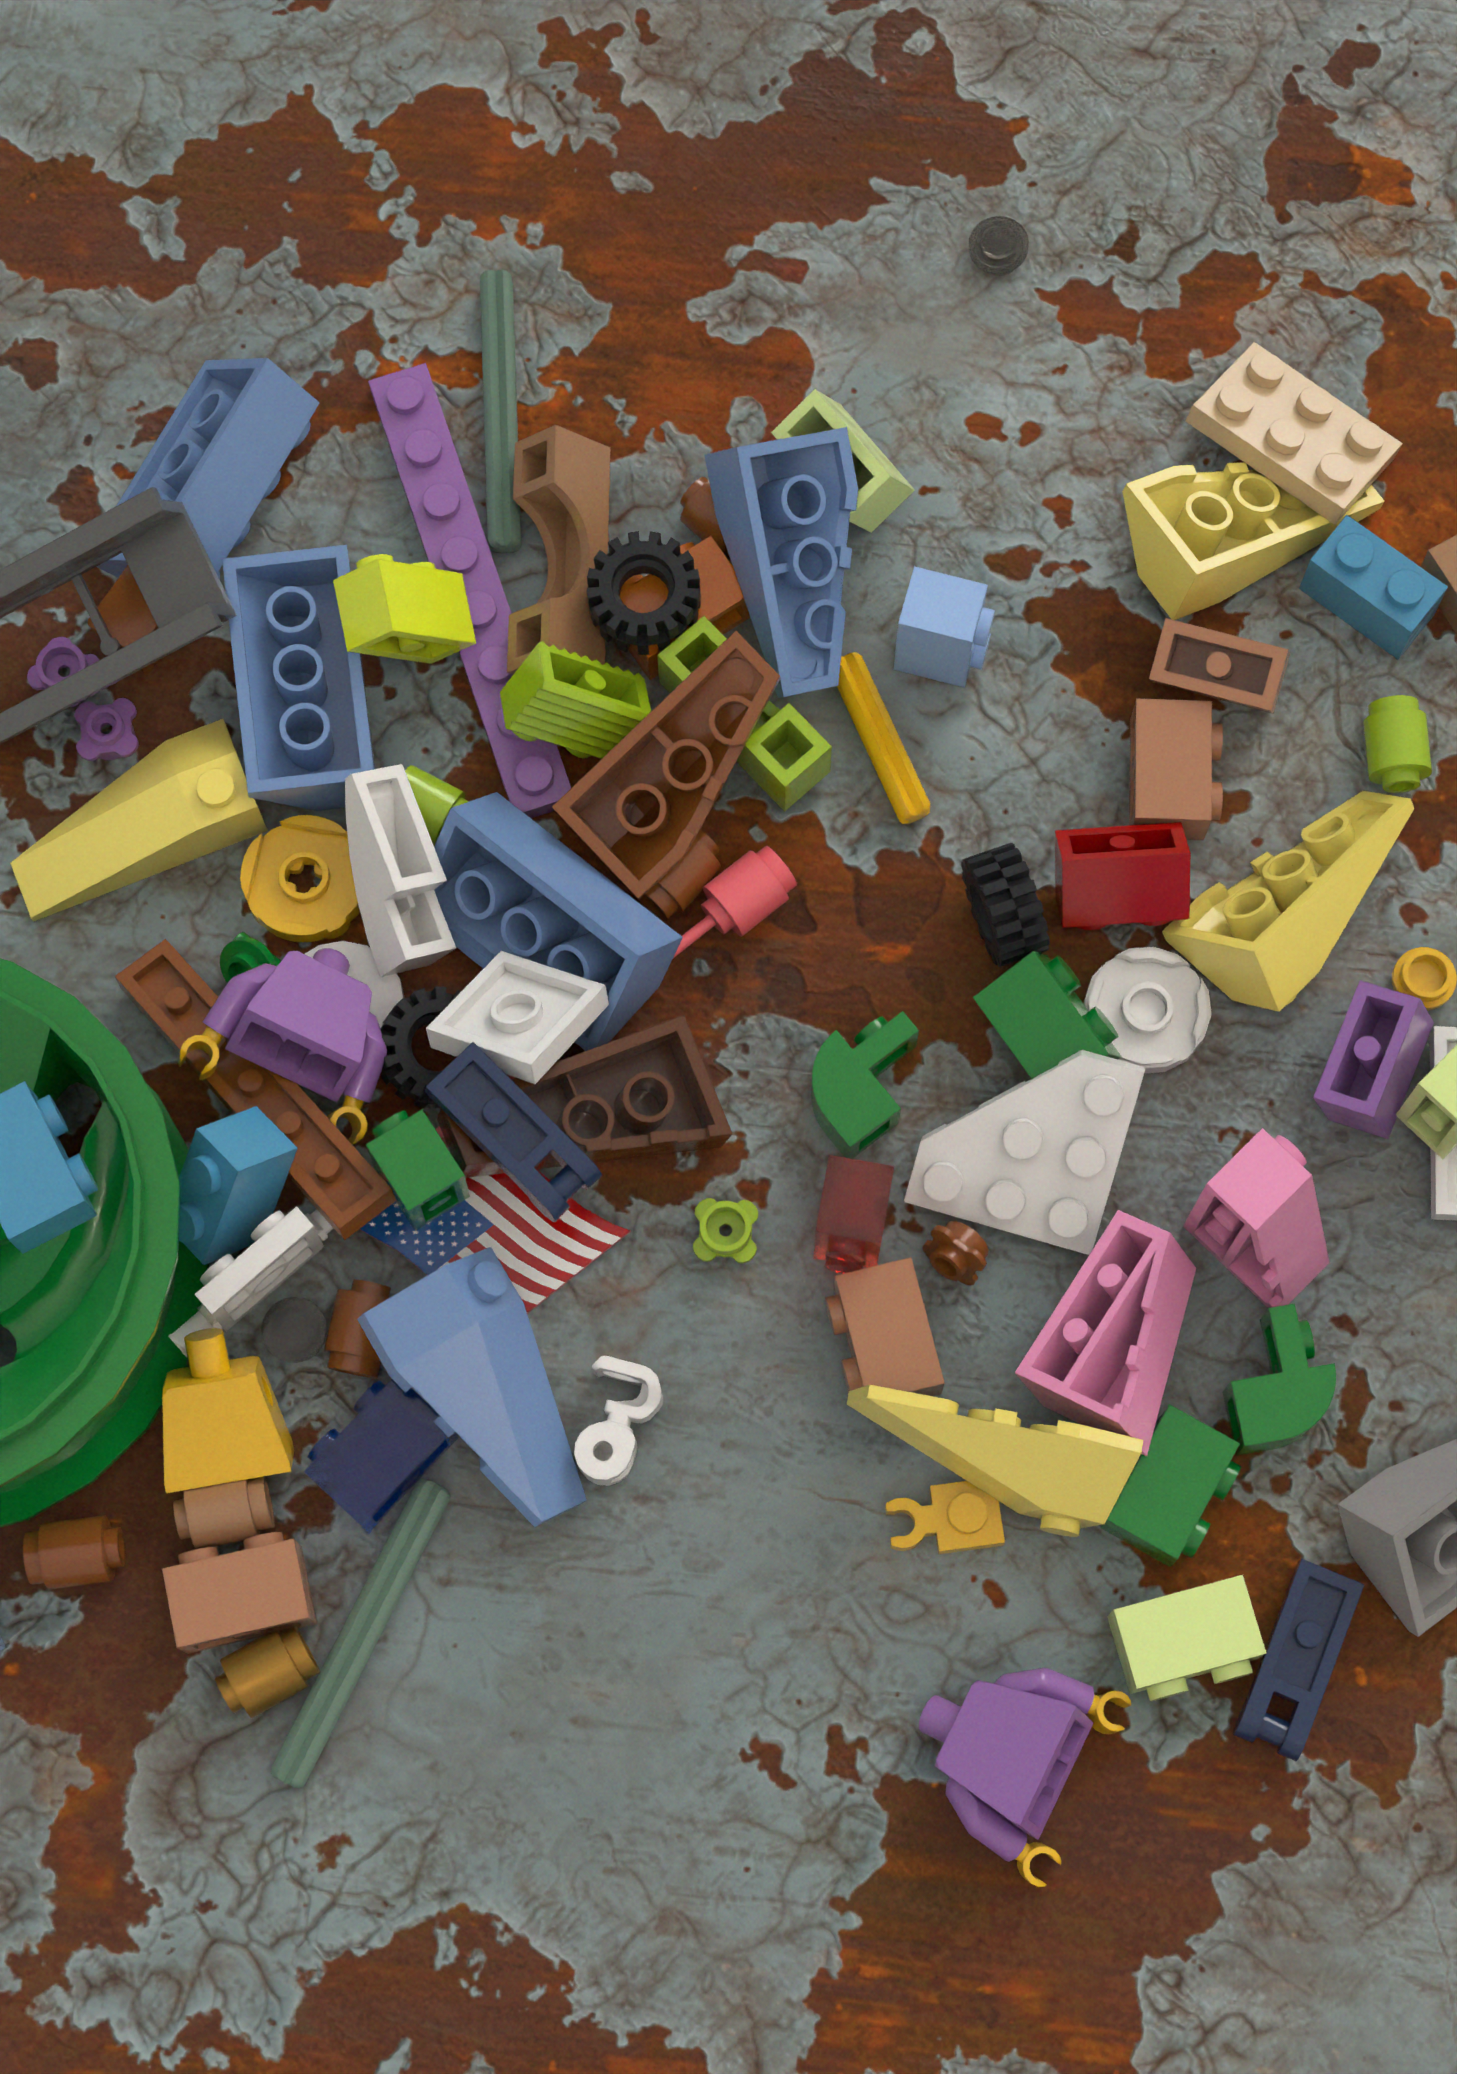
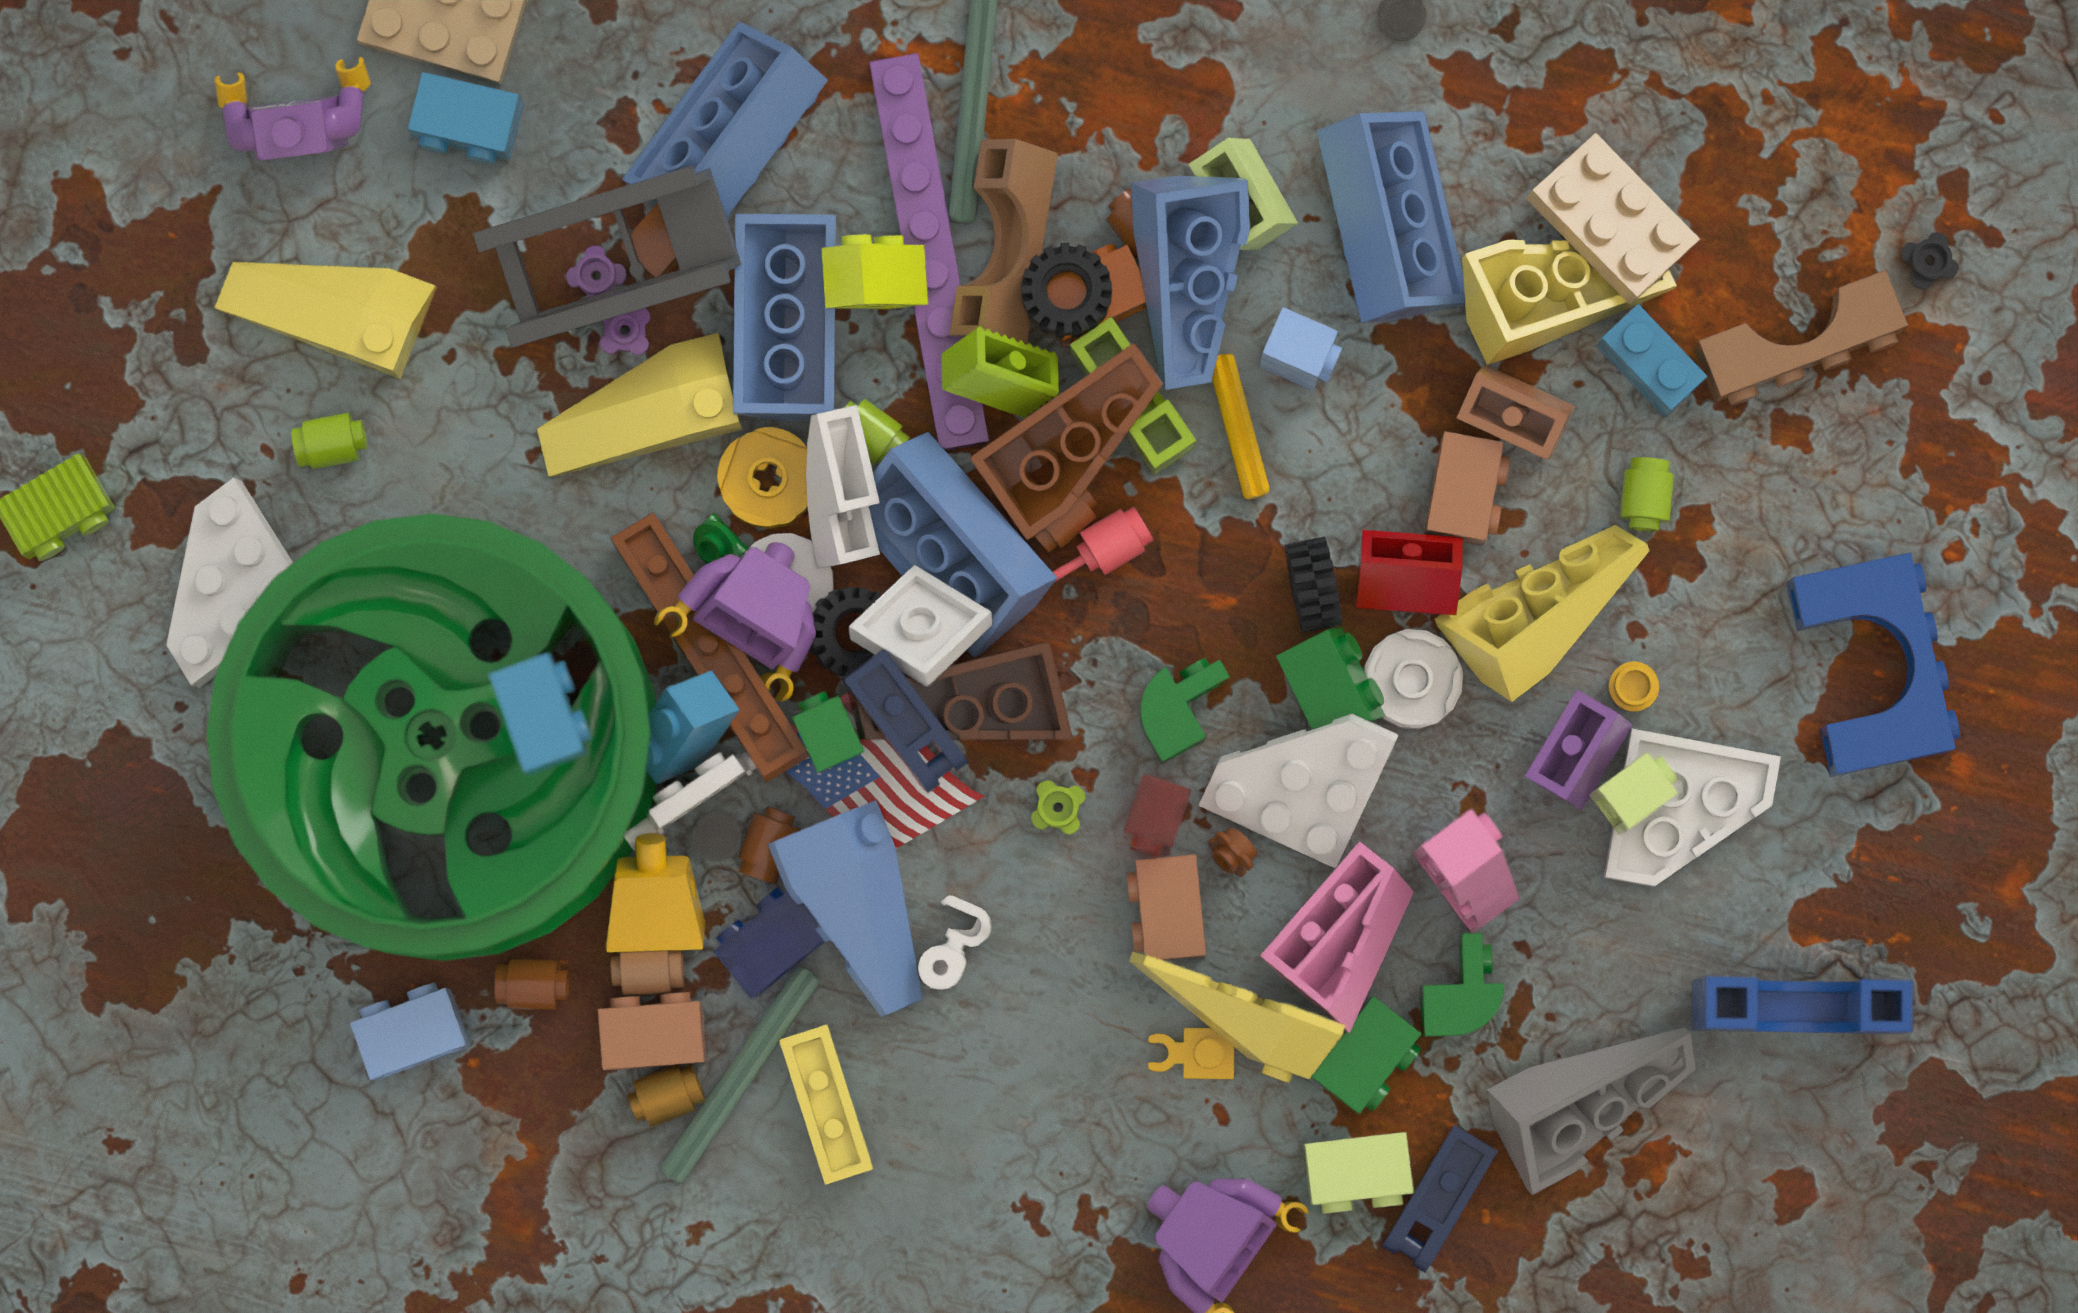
camera: 10 degrees right, 10 degrees up
none -> light yellow plate [779,1025,874,1185]
none -> medium blue slope [1317,111,1465,323]

